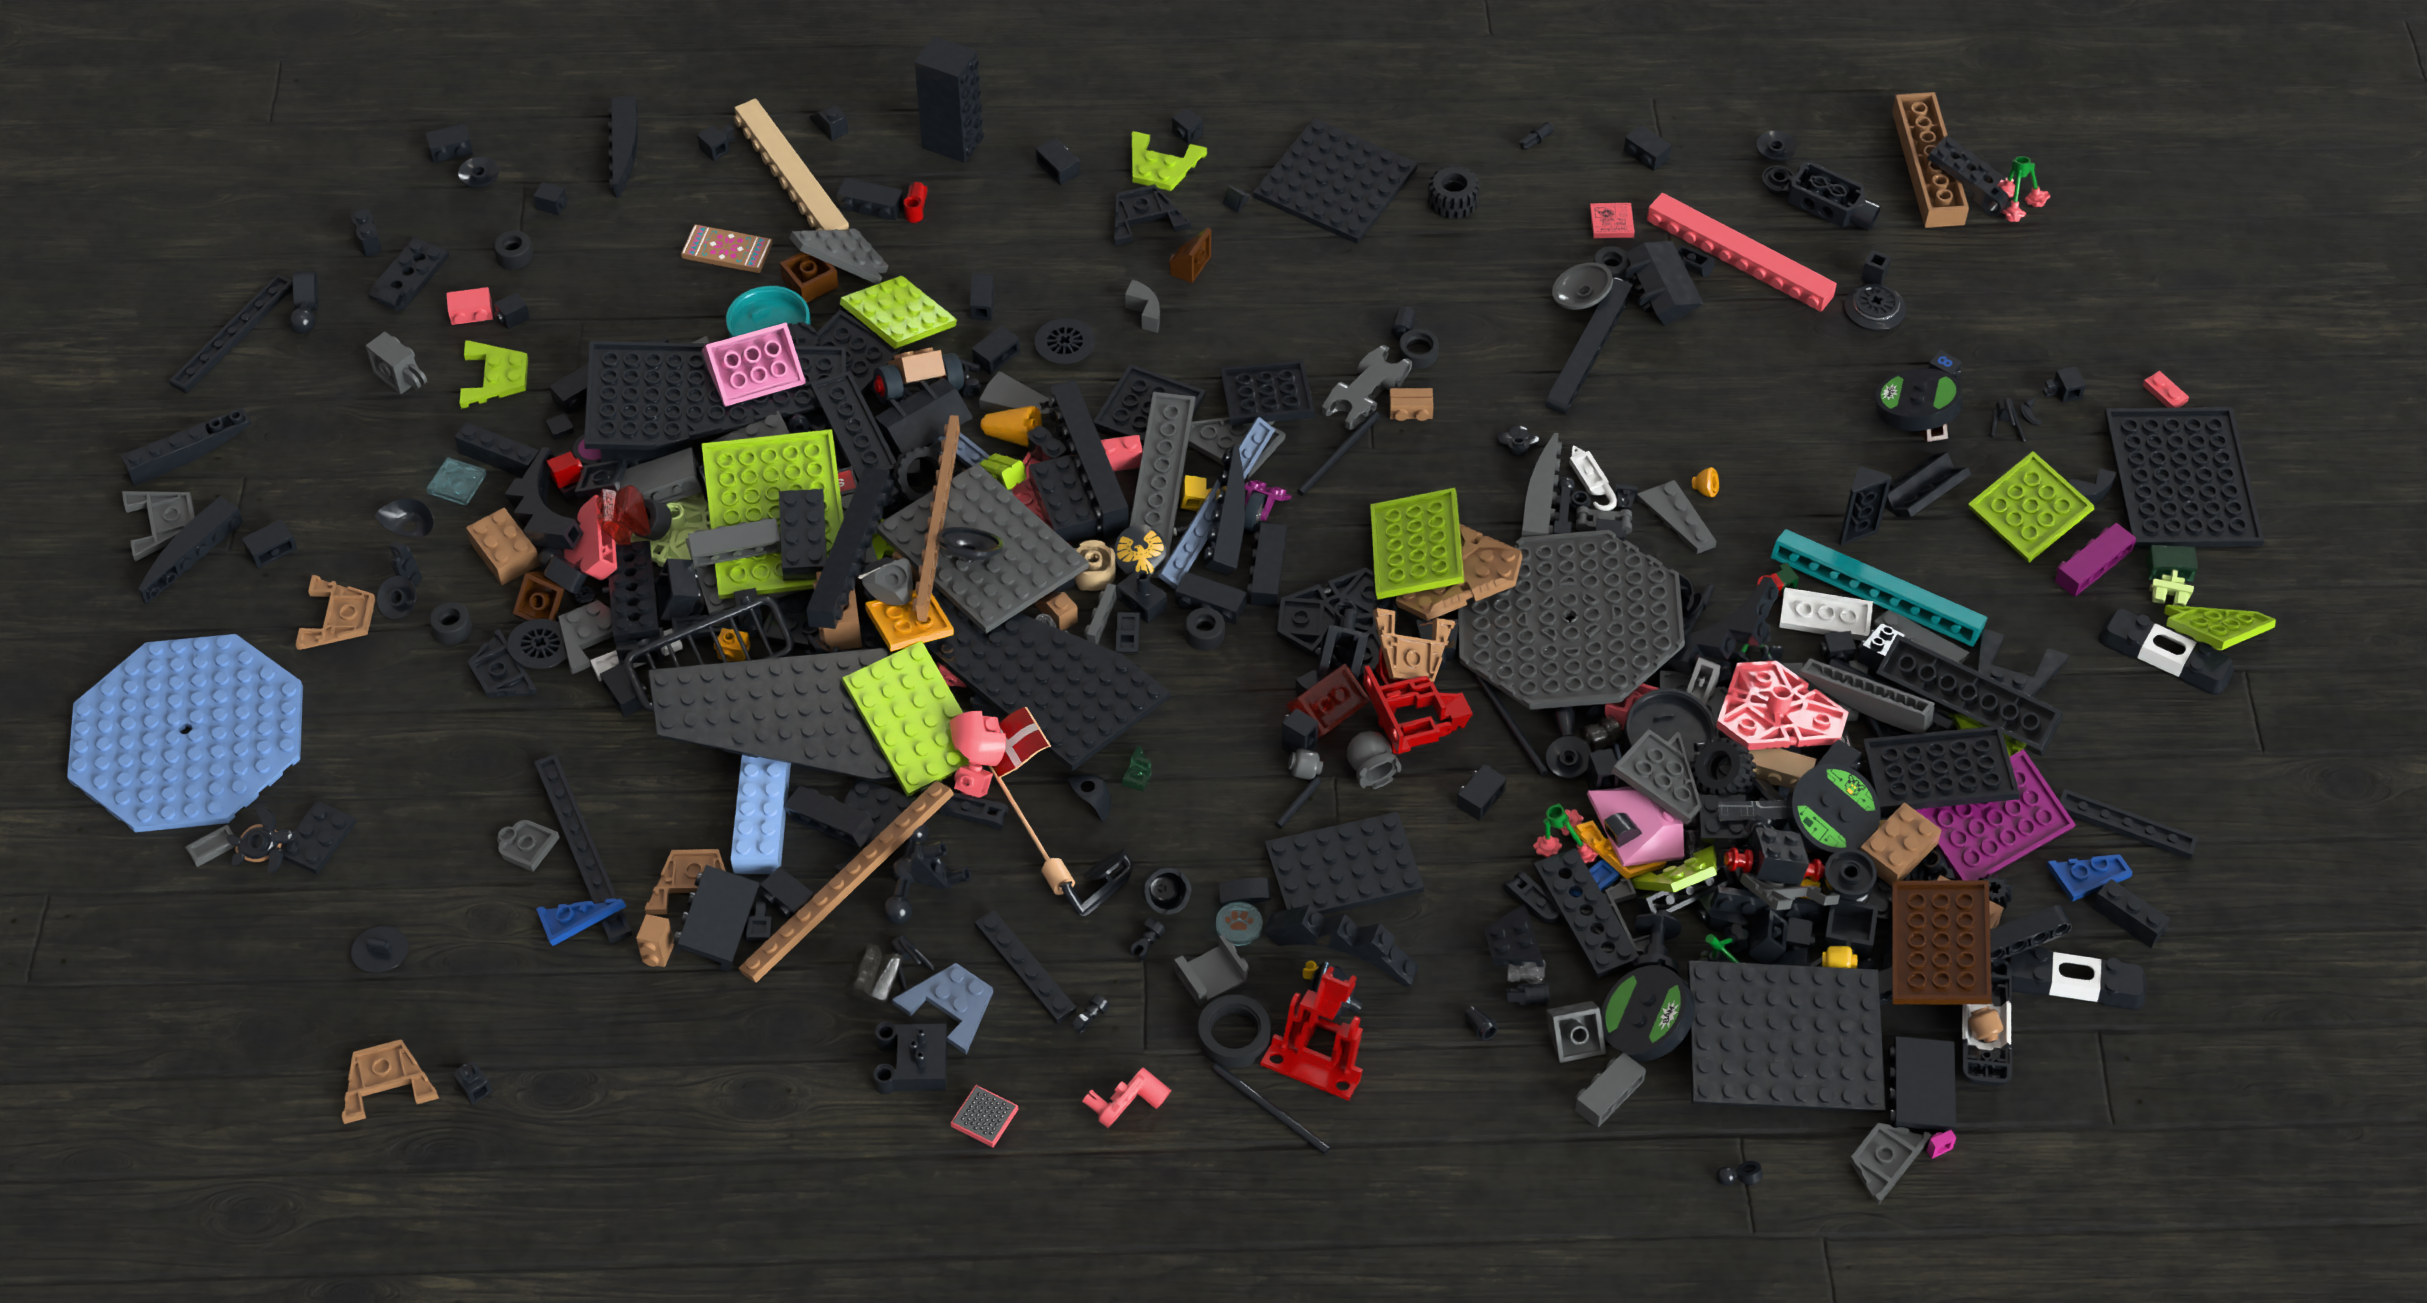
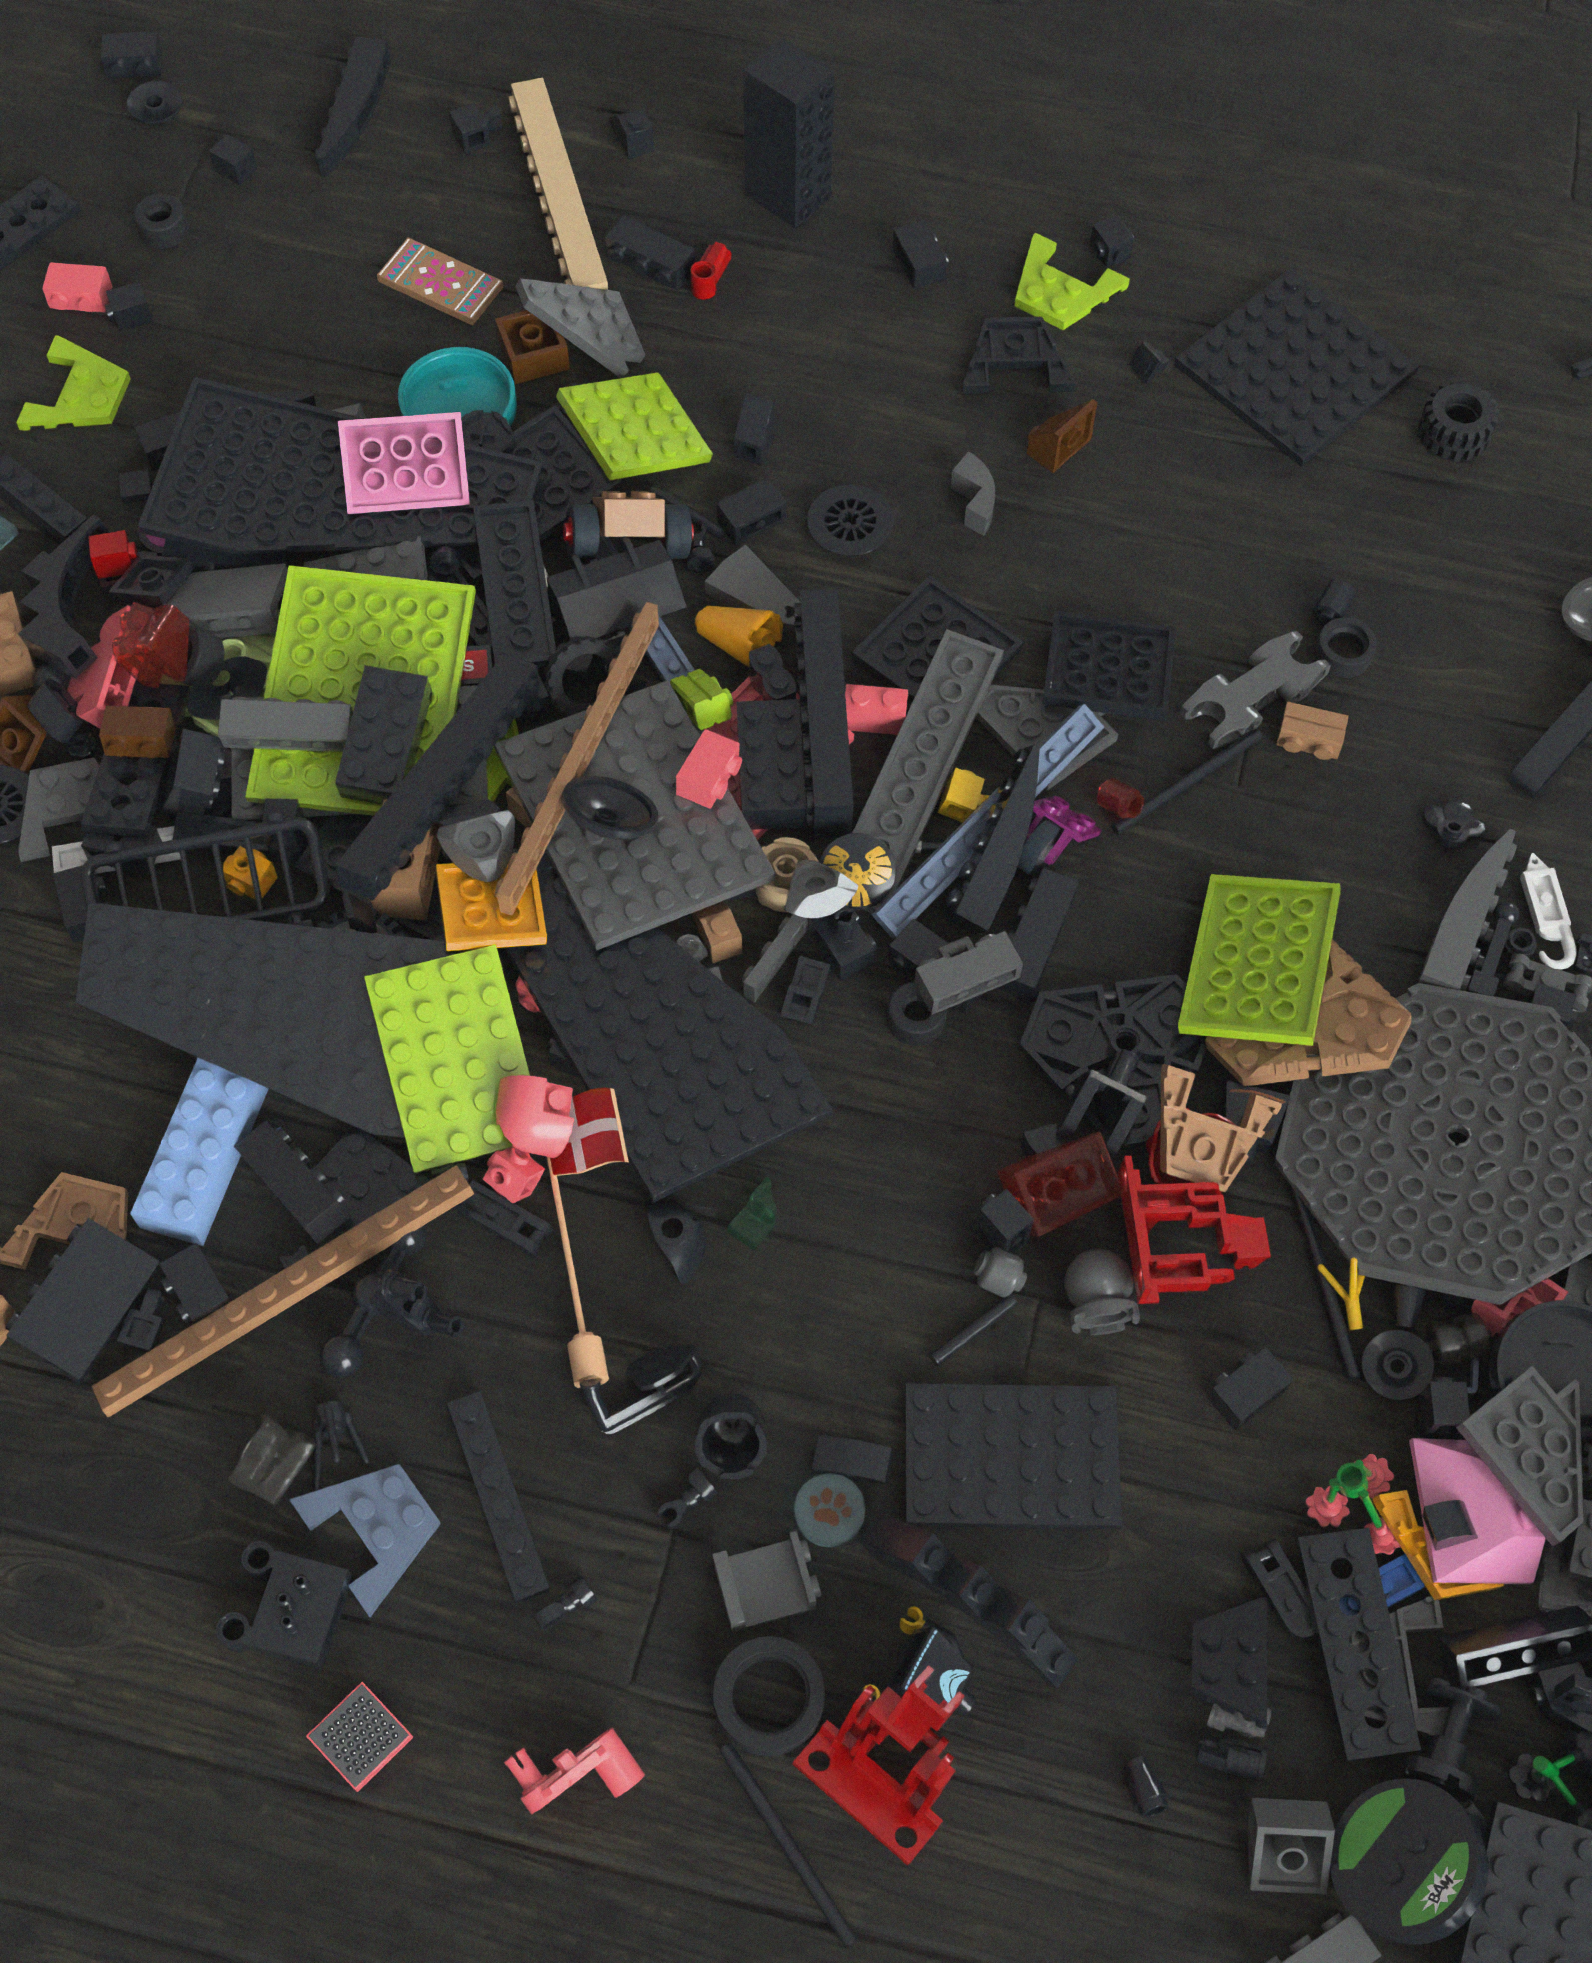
camera: 15 degrees right, 10 degrees up
lime wing [1630,845,1717,892] -> none
none -> reddish brown brick [99,706,175,758]
none -> black piece [187,656,267,720]
none -> coral brick [676,729,742,809]
none -> dark grey hat [784,860,858,918]
none -> dark grey piece [915,931,1023,1015]
none -> clear red brick [1097,778,1144,818]
none -> yellow plant [1317,1257,1365,1330]

